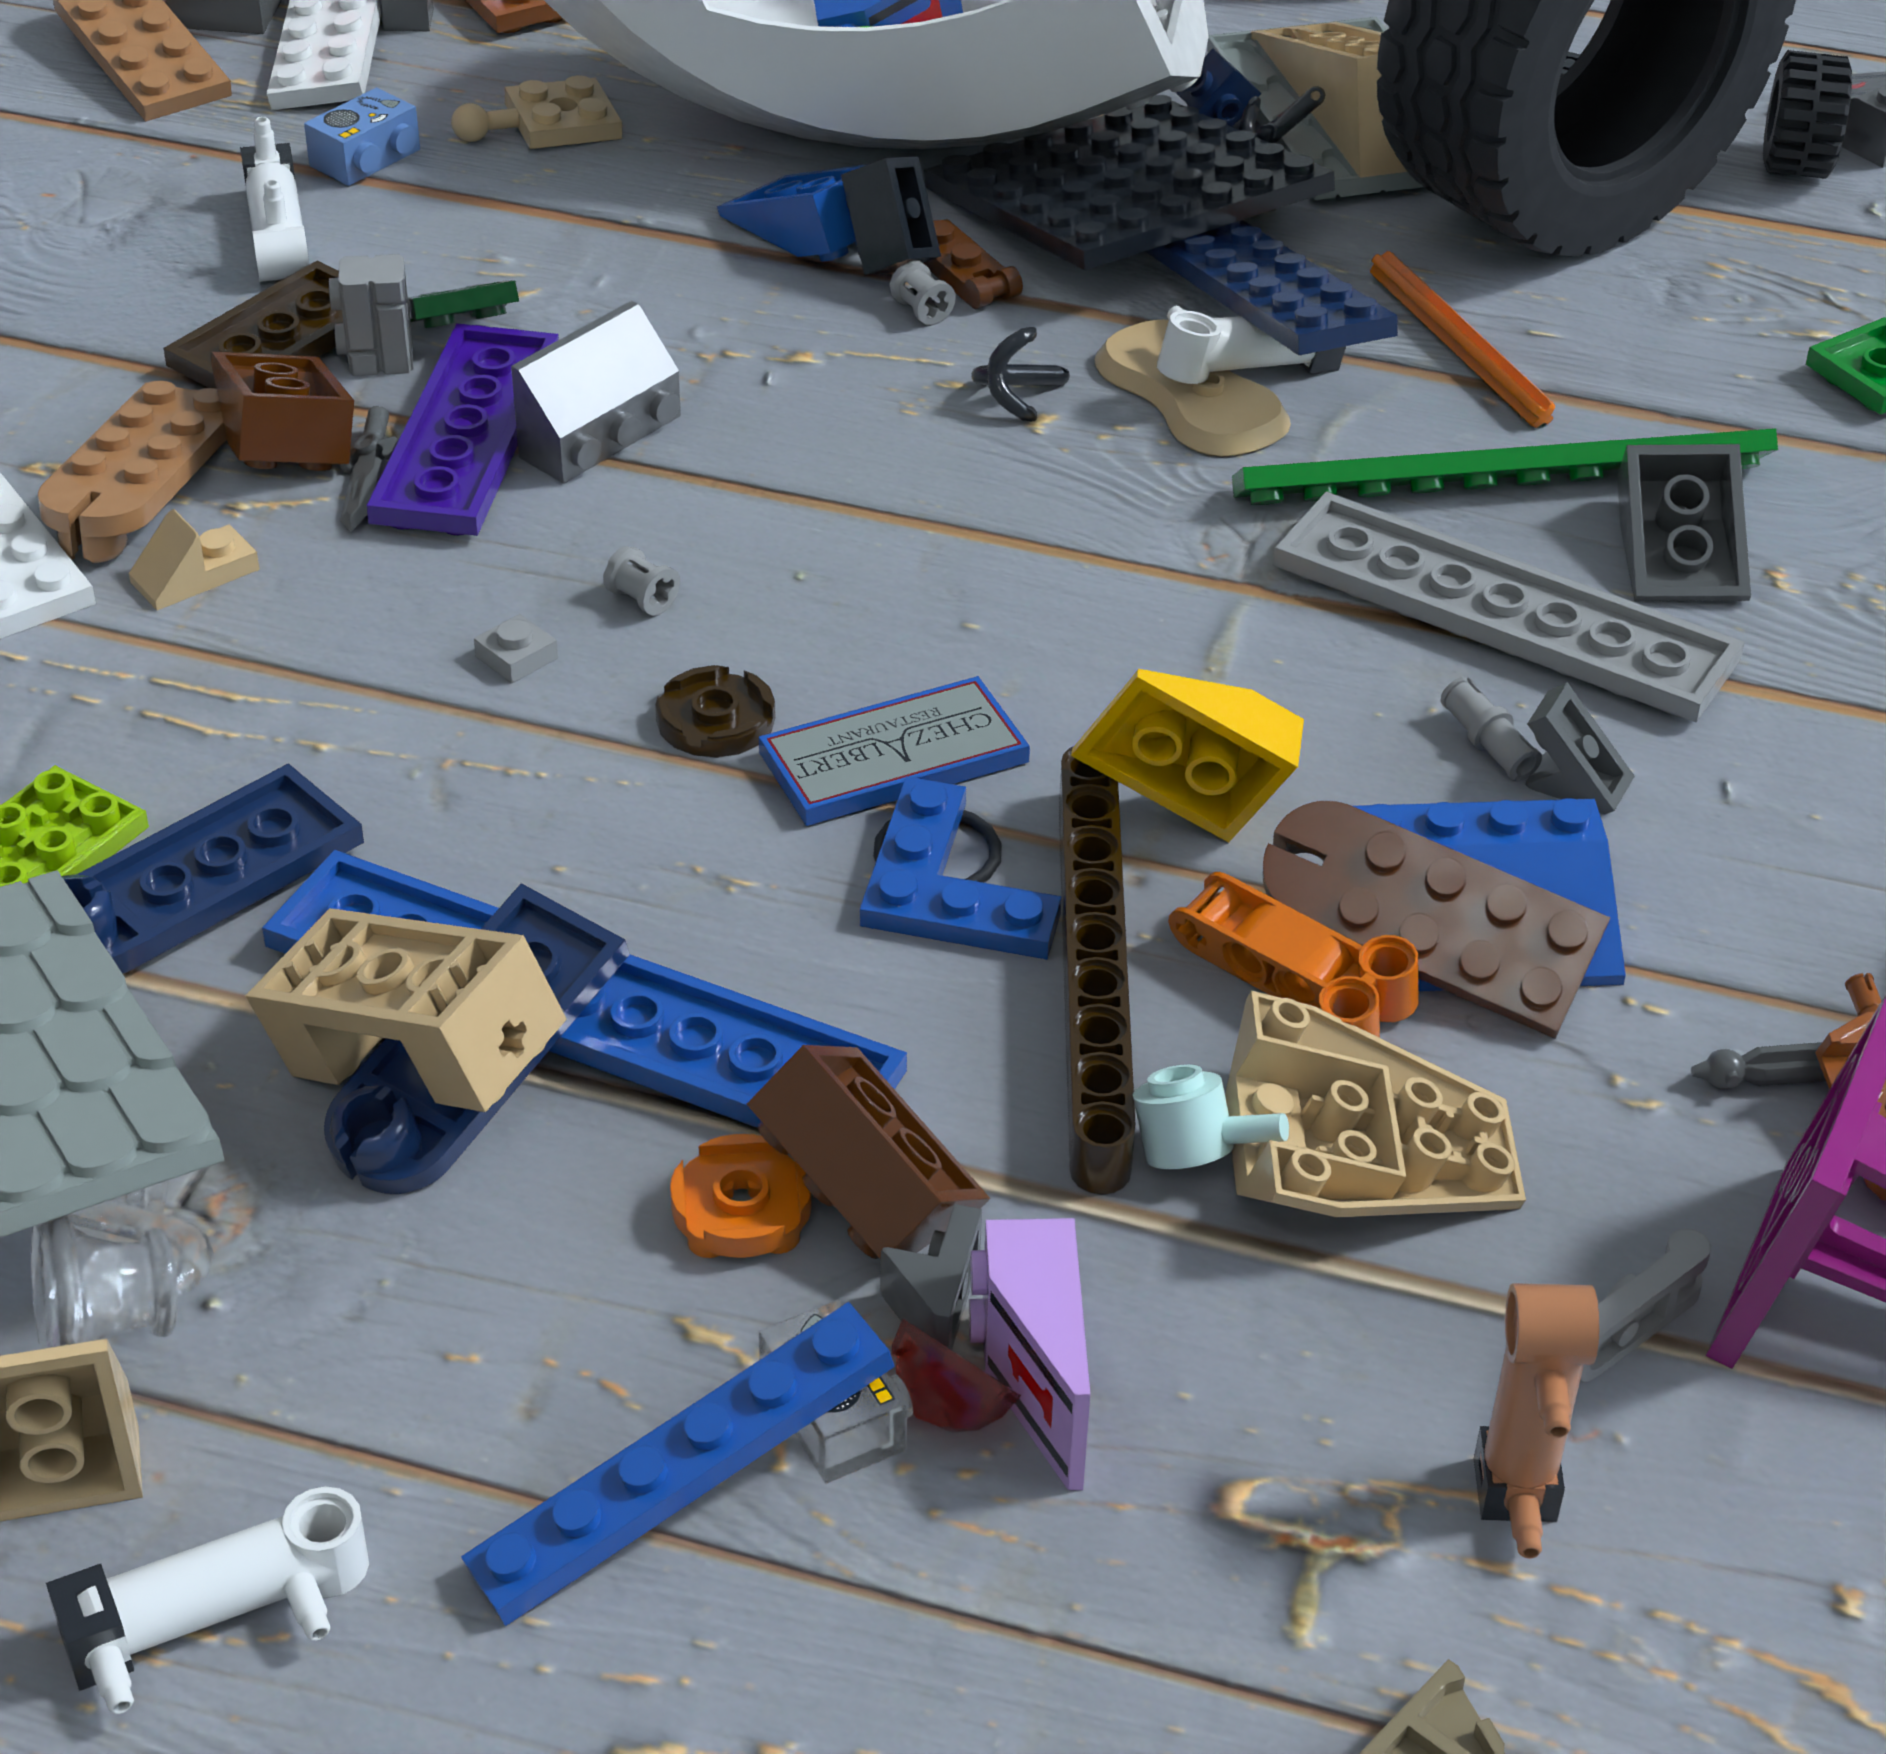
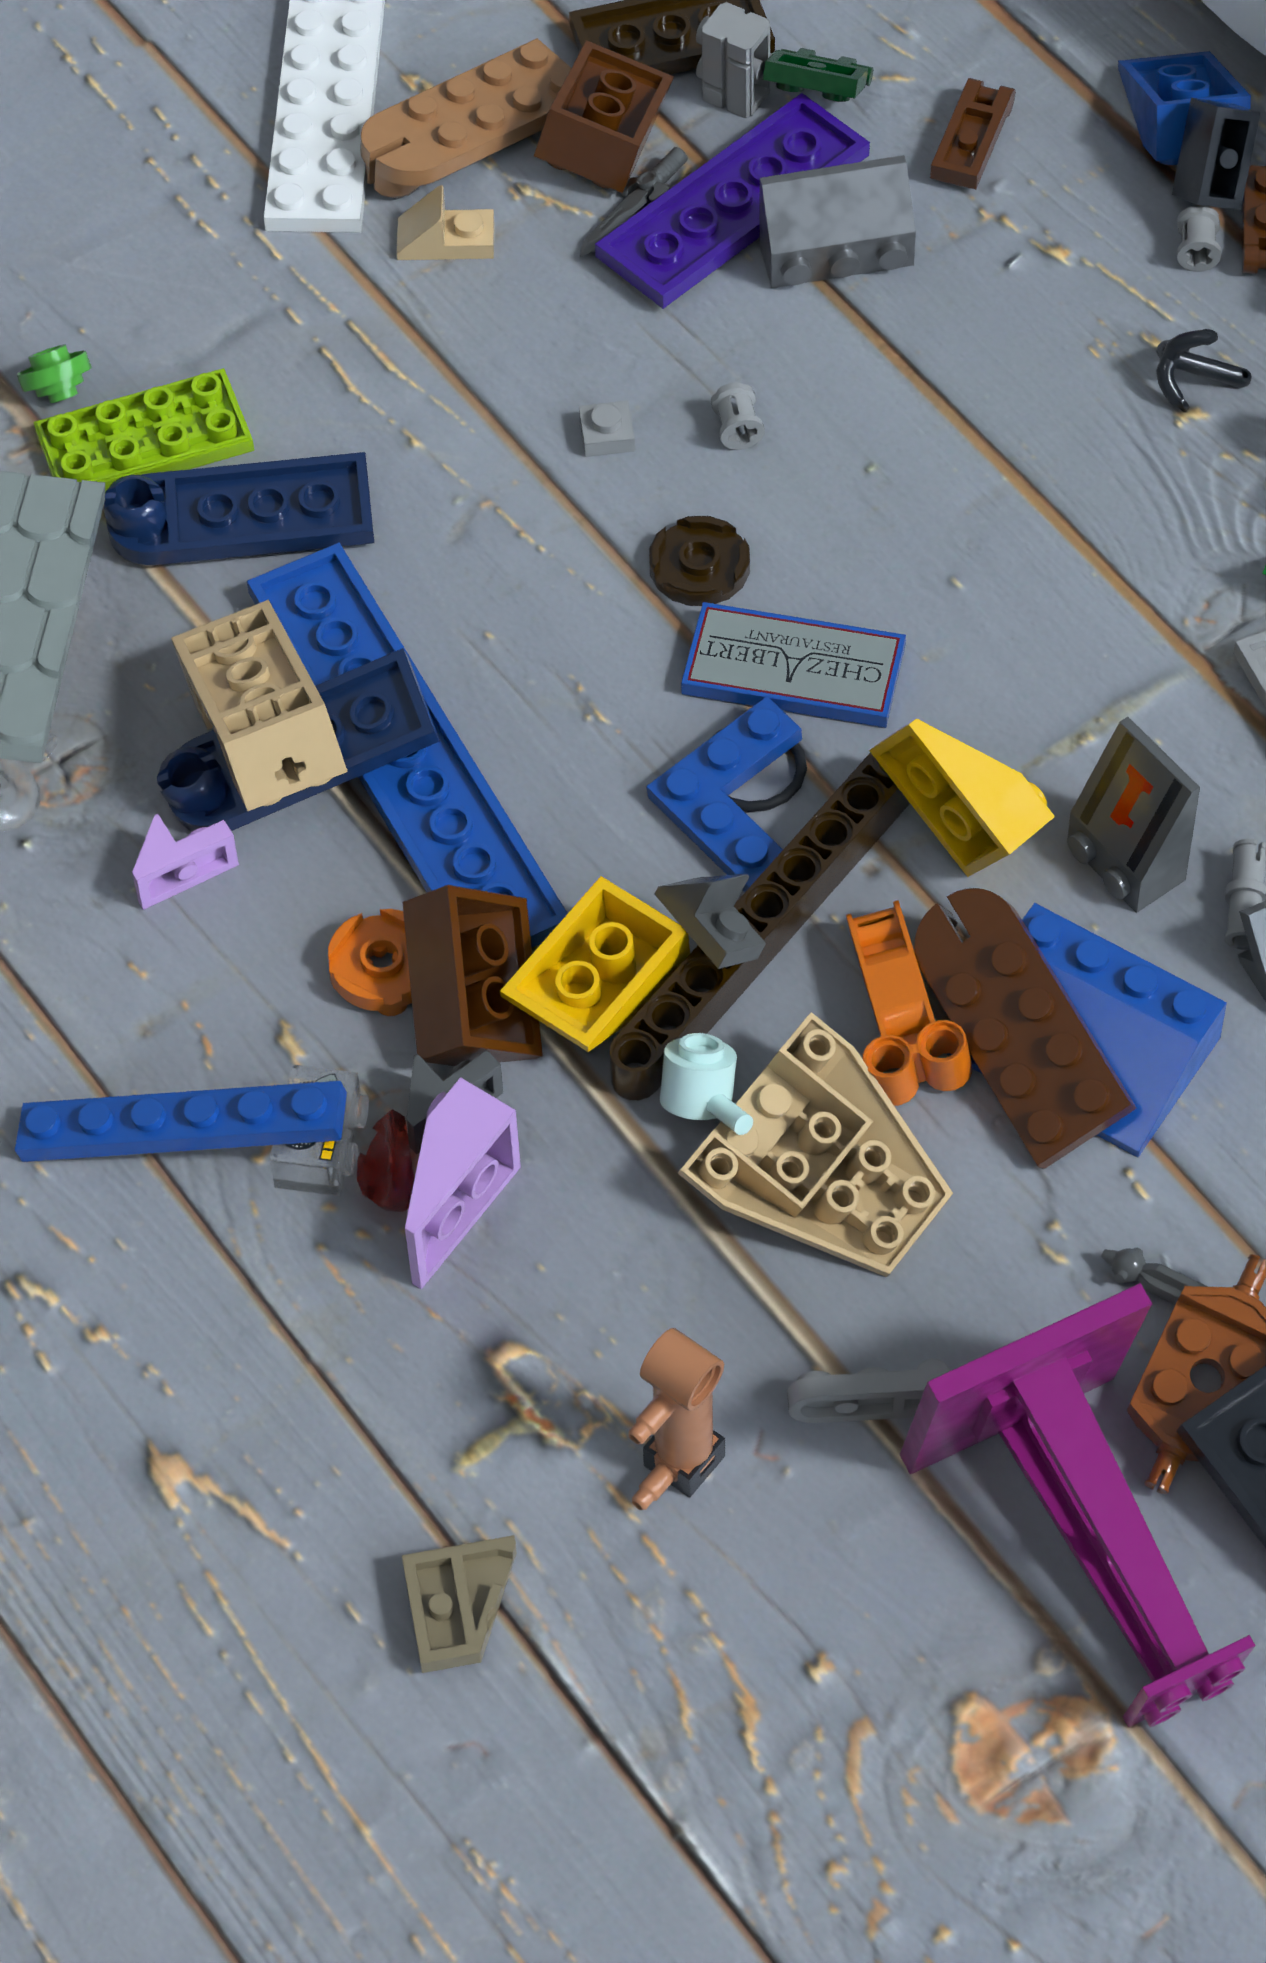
camera: 40 degrees right, 15 degrees up
none -> lavender slope [132,814,239,910]
none -> yellow slope [500,876,690,1052]
none -> dark grey slope [654,874,766,969]
none -> reddish brown plate [930,78,1016,190]
none -> dark grey slope [1067,717,1200,913]

